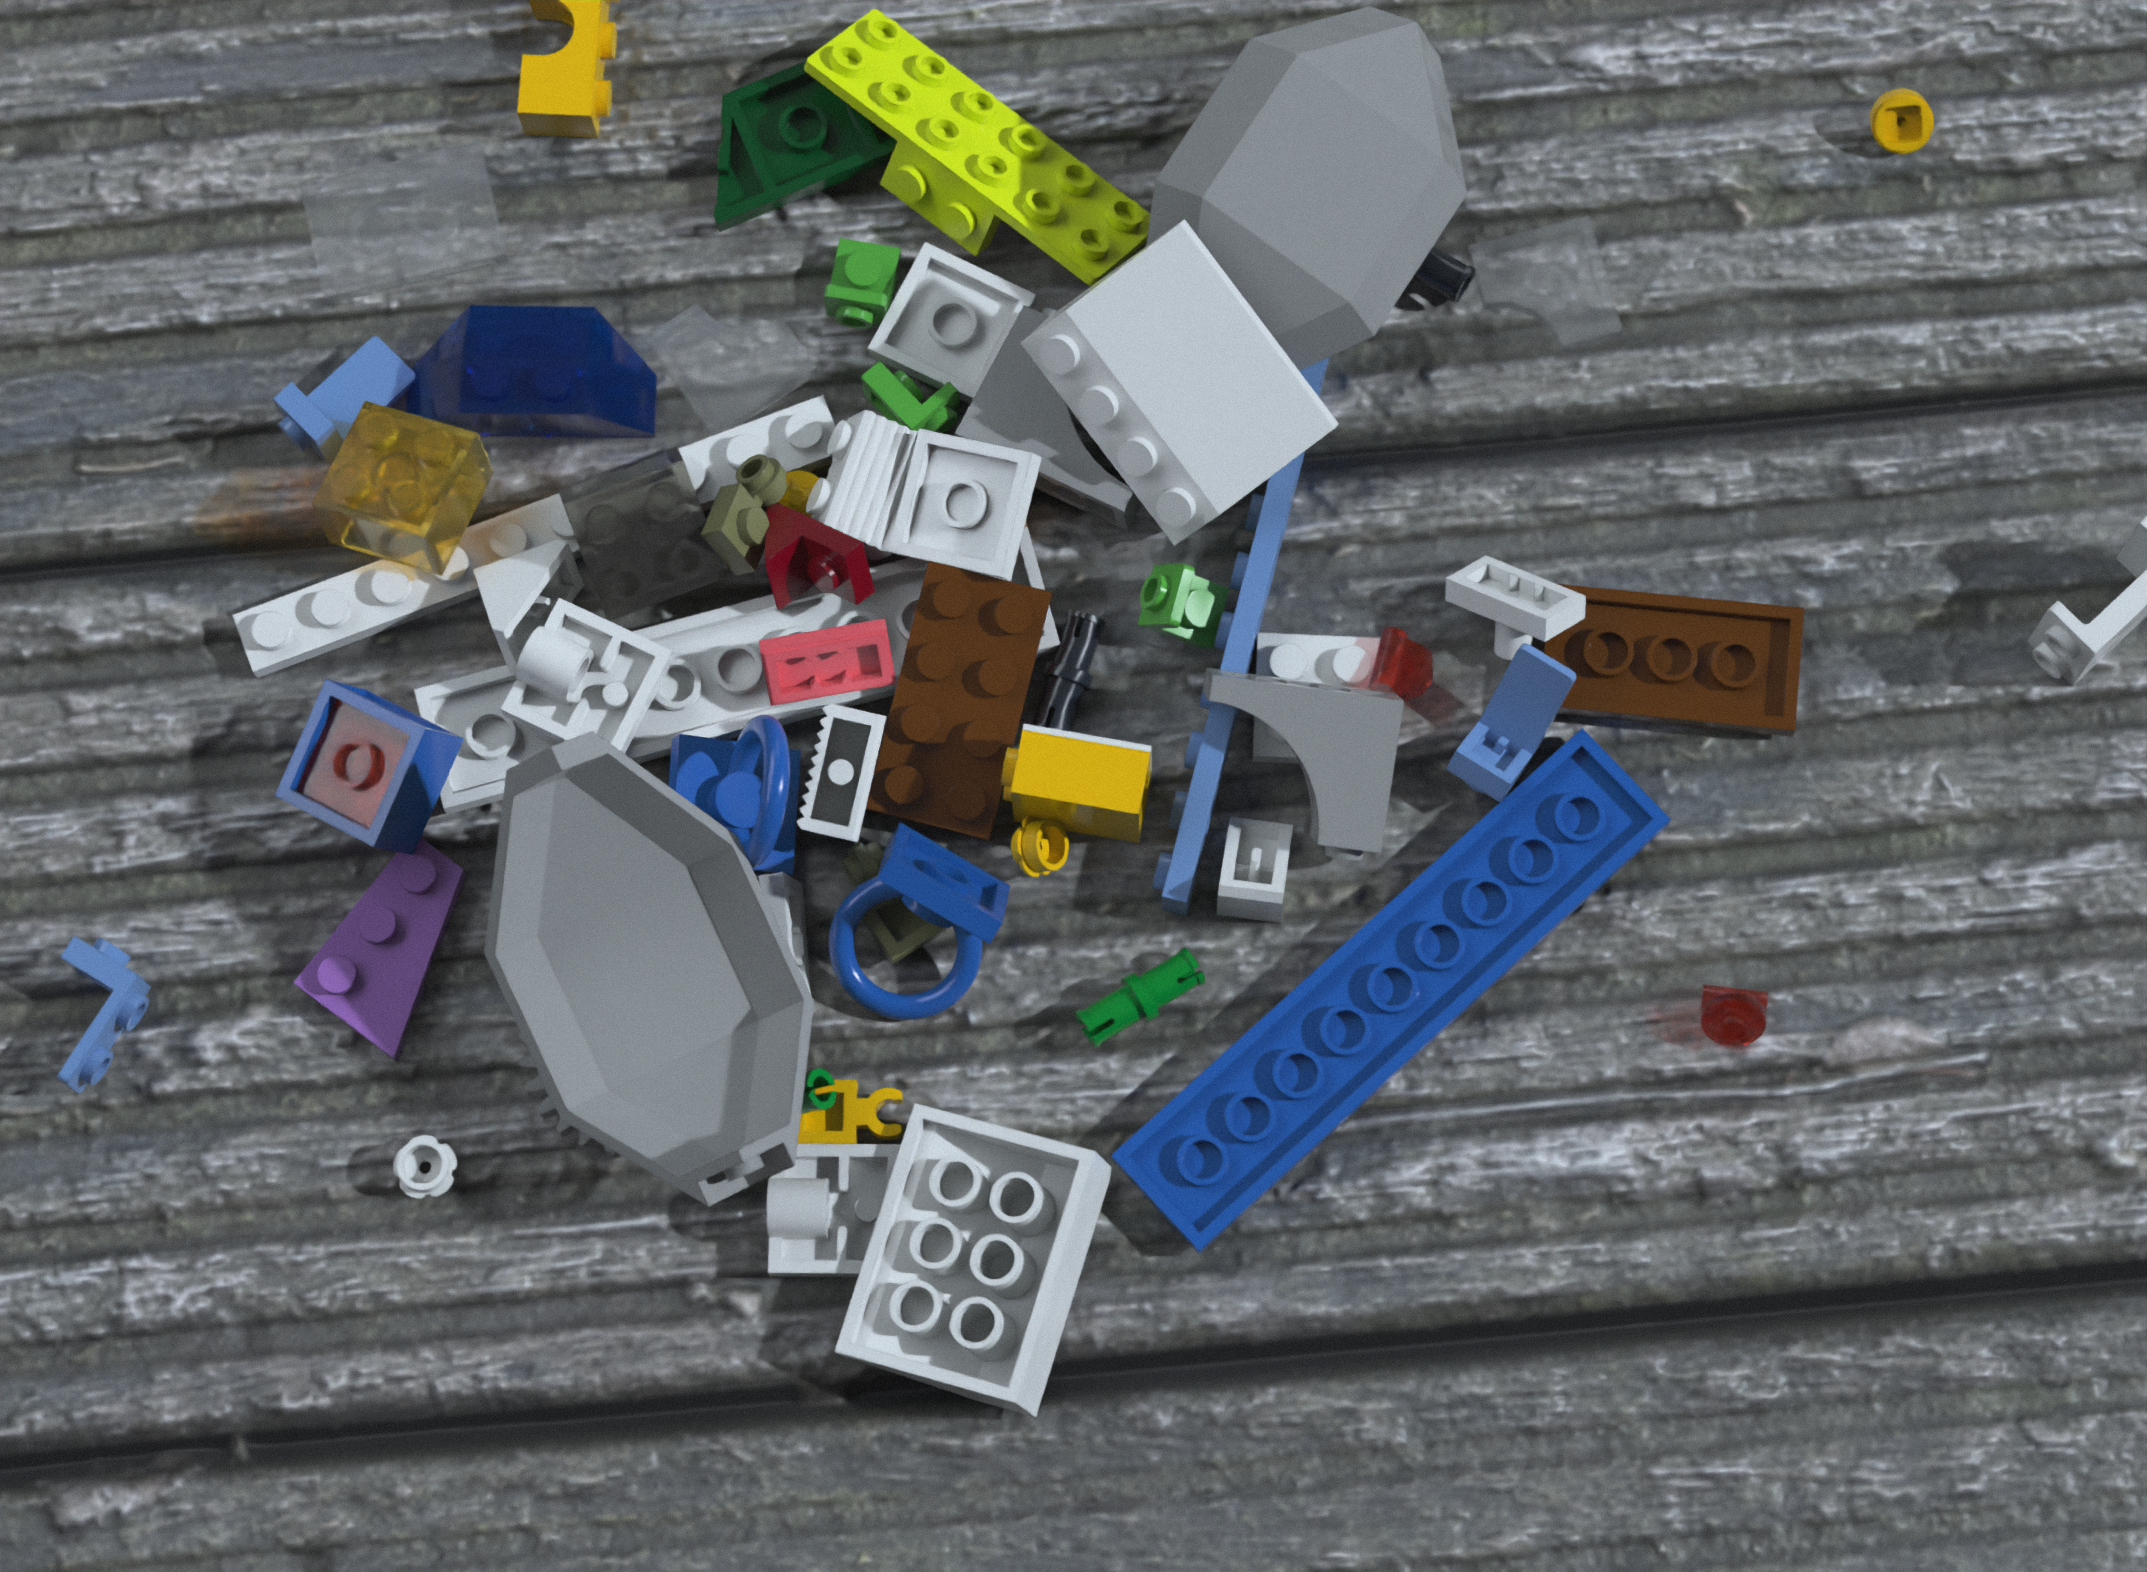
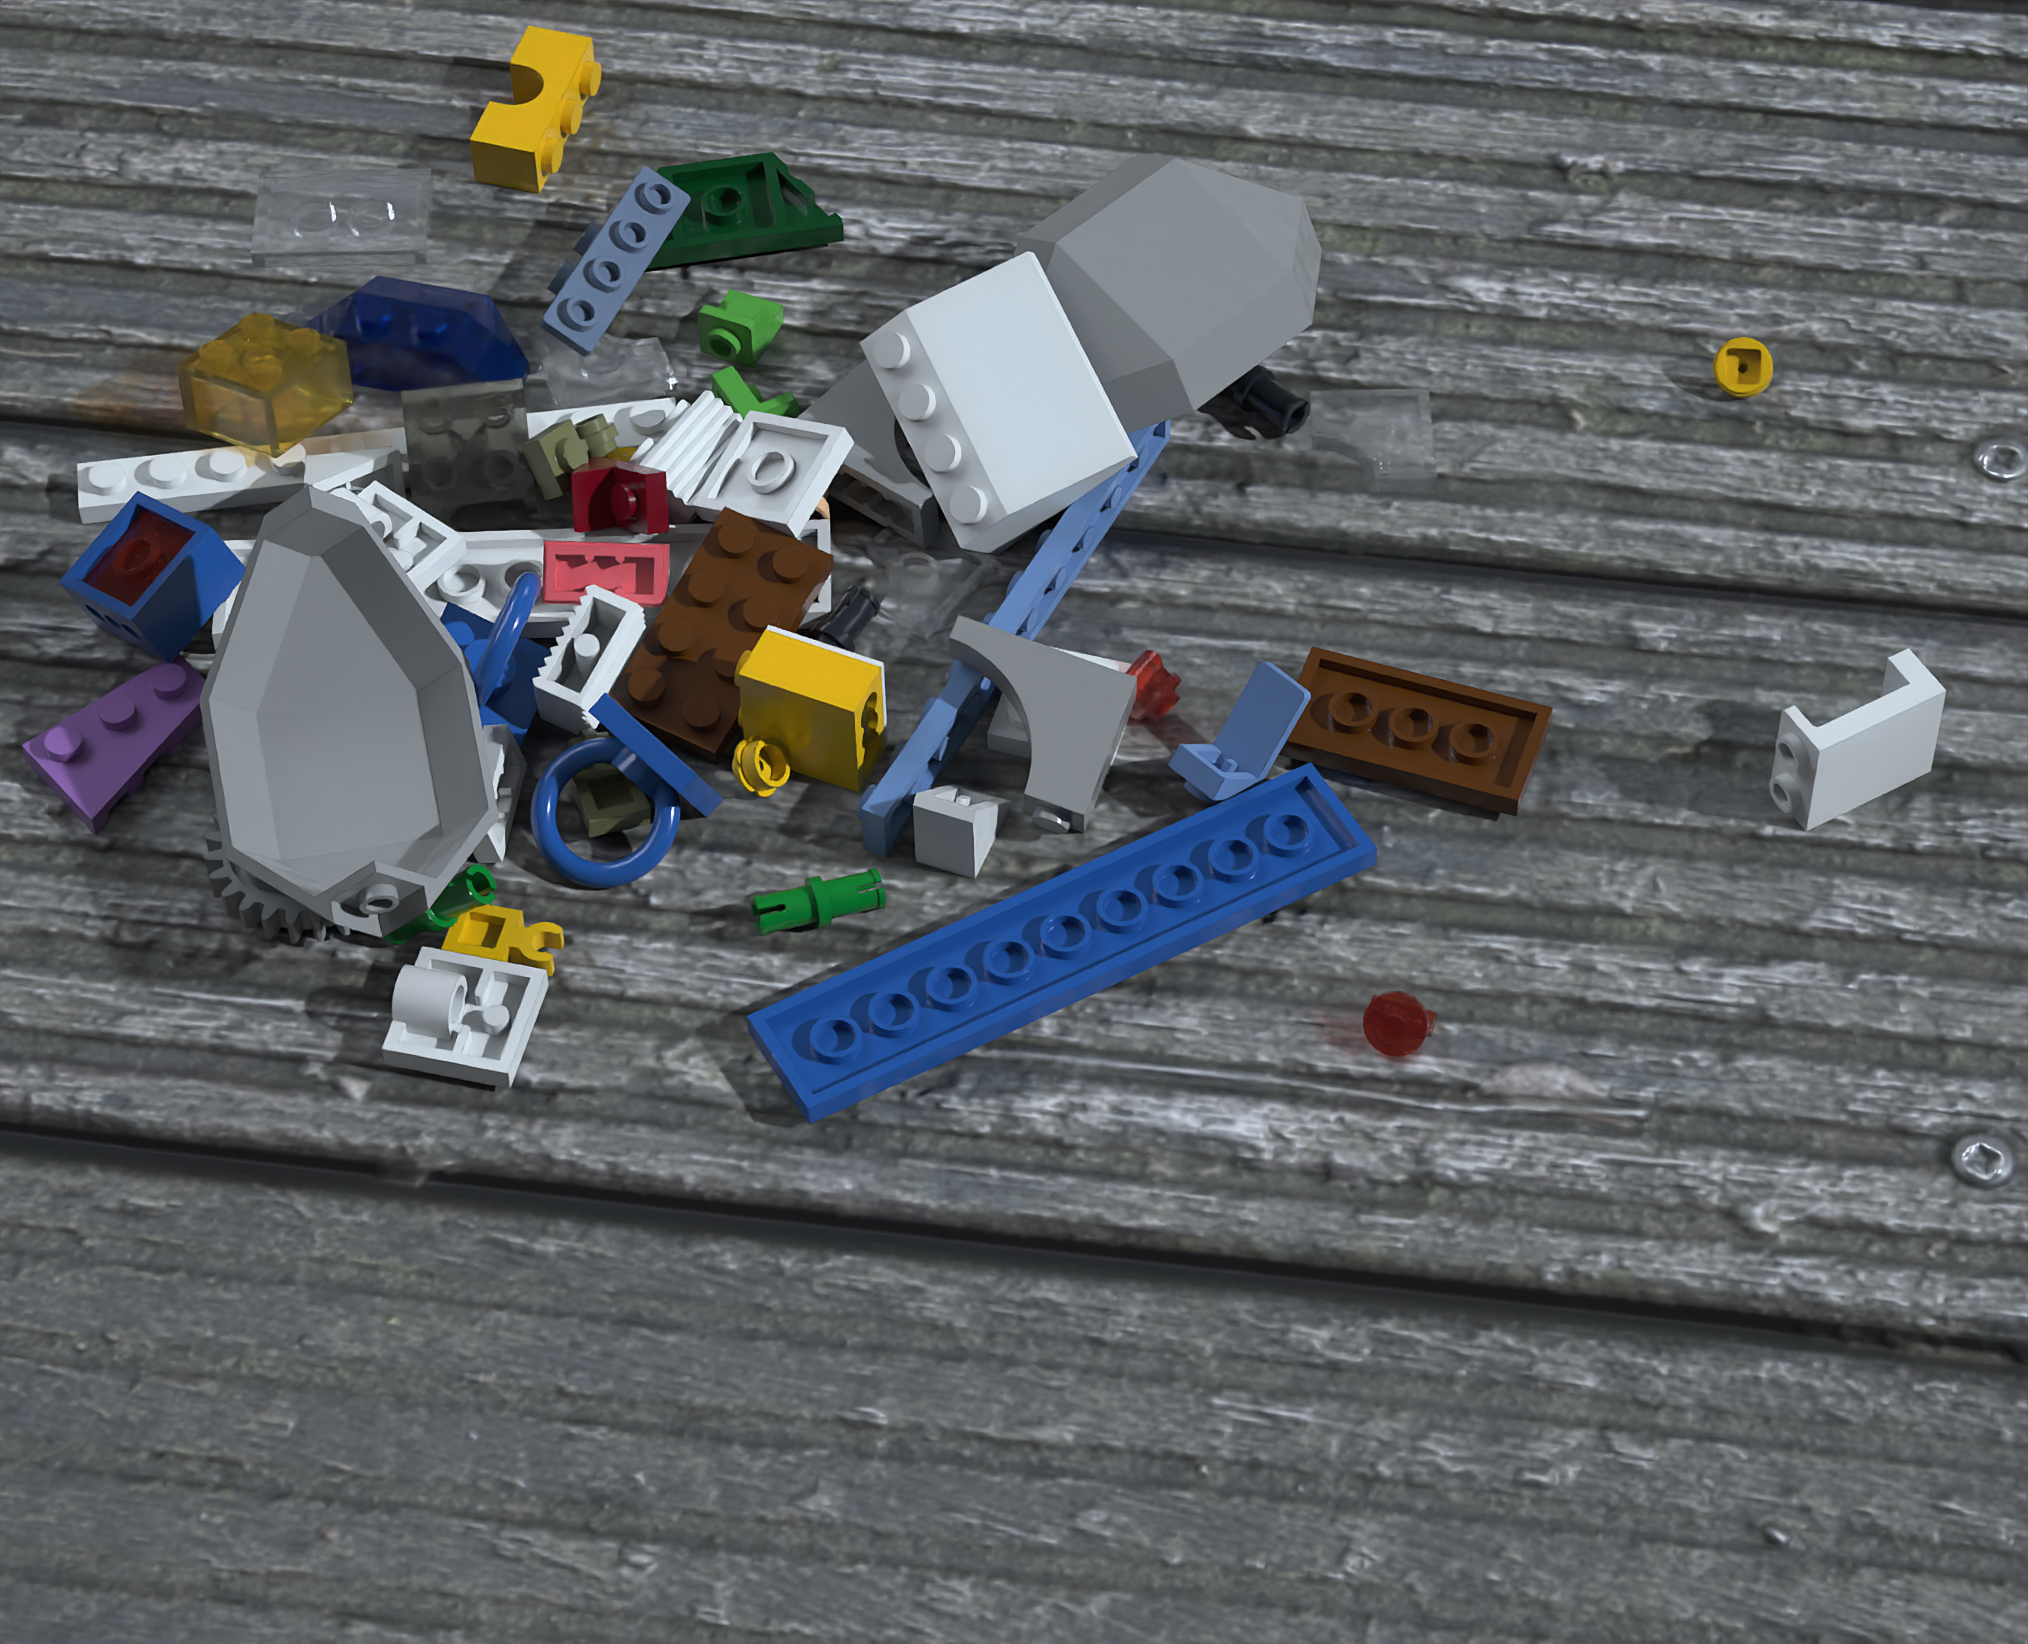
camera: 10 degrees right, 25 degrees down
medium blue bracket [273,336,417,463] -> none
white plate [393,1135,457,1199] -> none
neon yellow bracket [804,9,1151,286] -> none
white slope [834,1103,1113,1417] -> none
white plate [868,242,1037,404] -> none
bright green bracket [1137,563,1230,649] -> none
white tile [1445,555,1586,660] -> none
none -> sand blue bracket [539,166,691,357]

